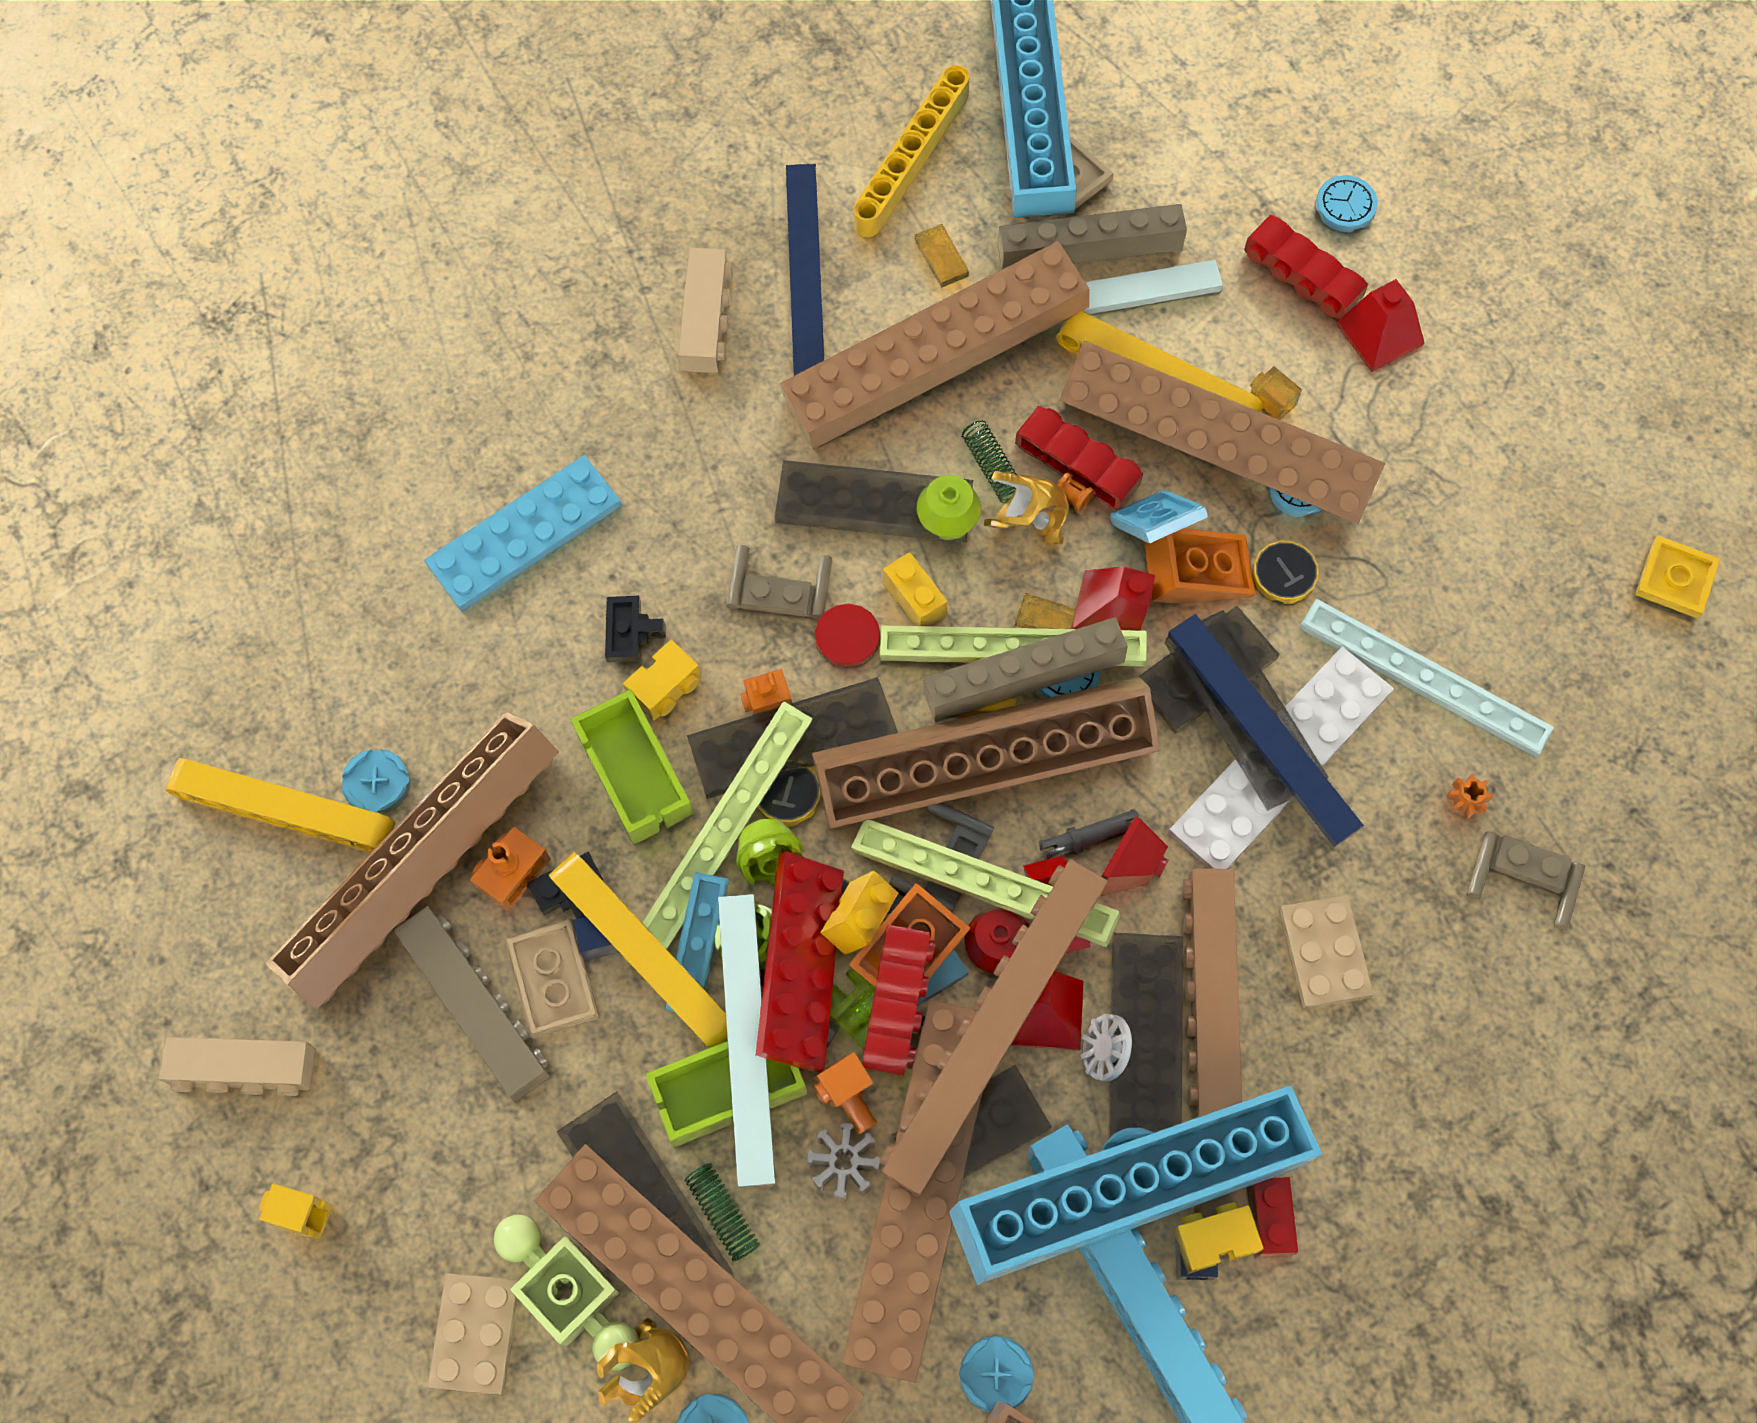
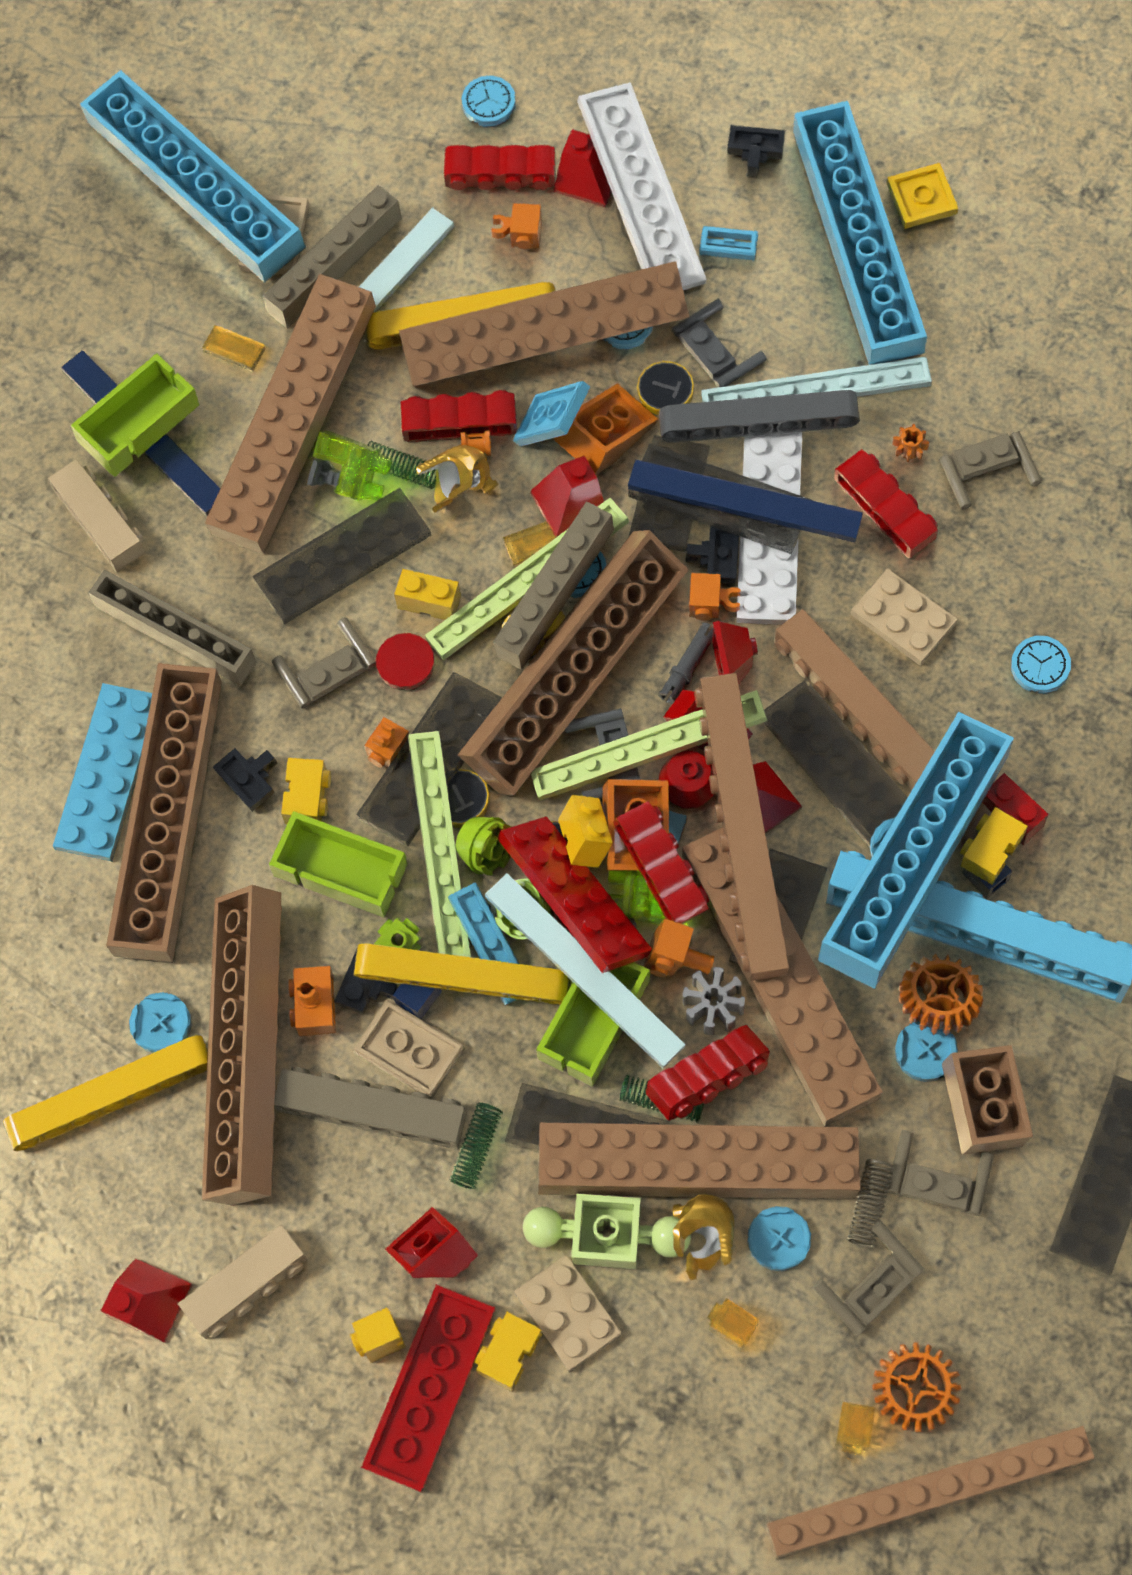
camera: 35 degrees left, 0 degrees up
yellow beam [853,65,970,238] -> none
lime cone [917,475,981,540] -> none
white wheel [1080,1014,1132,1082] -> none
clear yellow brick [1250,366,1303,420] -> none
none -> lime piece [71,353,200,477]
none -> dark tan brick [88,570,257,686]
none -> red slope [100,1258,193,1343]
none -> medium nougat brick [106,663,222,963]
none -> clear neon green hips [307,430,392,501]
none -> red plate [361,1284,496,1493]
none -> lime brick [374,918,422,950]
none -> red slope [385,1207,478,1278]
none -> clear green piece [449,1102,503,1190]
none -> yellow brick [475,1312,543,1392]
none -> orange brick [492,203,542,250]
none -> white plate [577,82,707,290]
none -> red brick [646,1025,770,1121]
none -> dark grey beam [659,390,860,443]
none -> dark grey plate [671,299,767,388]
none -> black hinge [685,525,739,584]
none -> orange brick [689,573,741,621]
none -> medium azure tile [699,226,758,261]
none -> black hinge [727,125,785,177]
none -> medium azure brick [793,101,927,365]
none -> red brick [834,449,938,559]
none -> orange gear [899,954,983,1036]
none -> medium azure tile [1011,636,1071,694]

